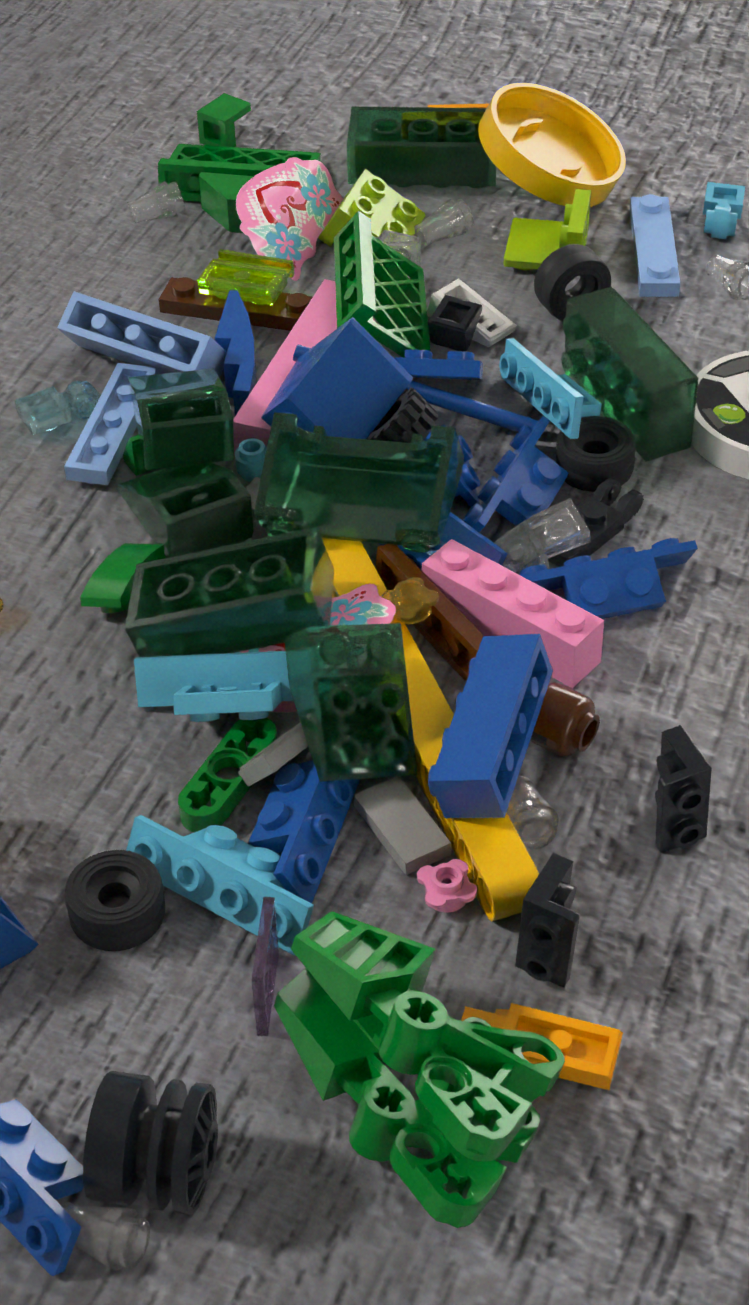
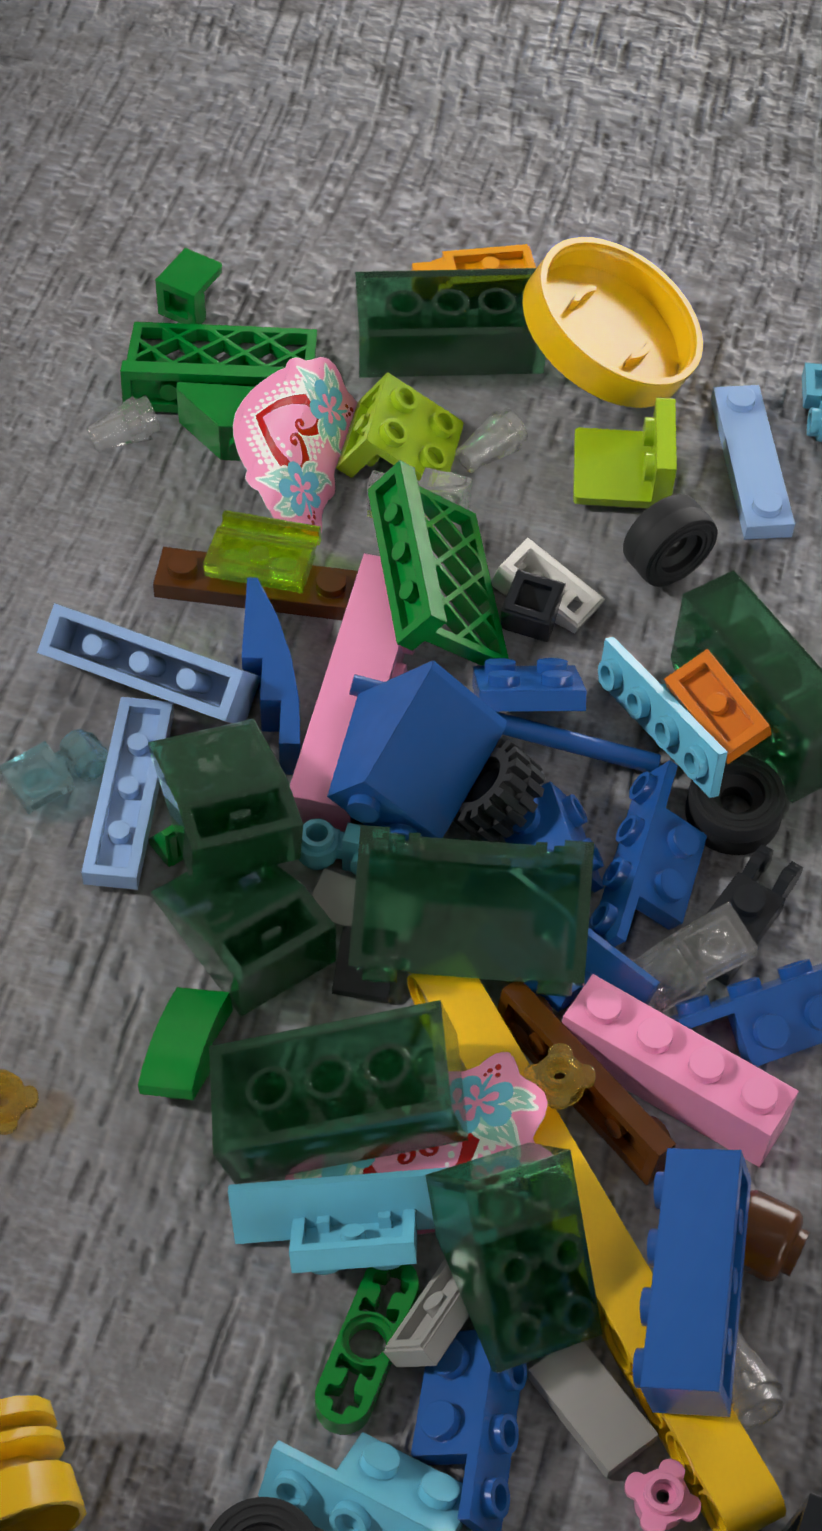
camera: 10 degrees left, 10 degrees up
none -> orange plate [664,649,772,764]

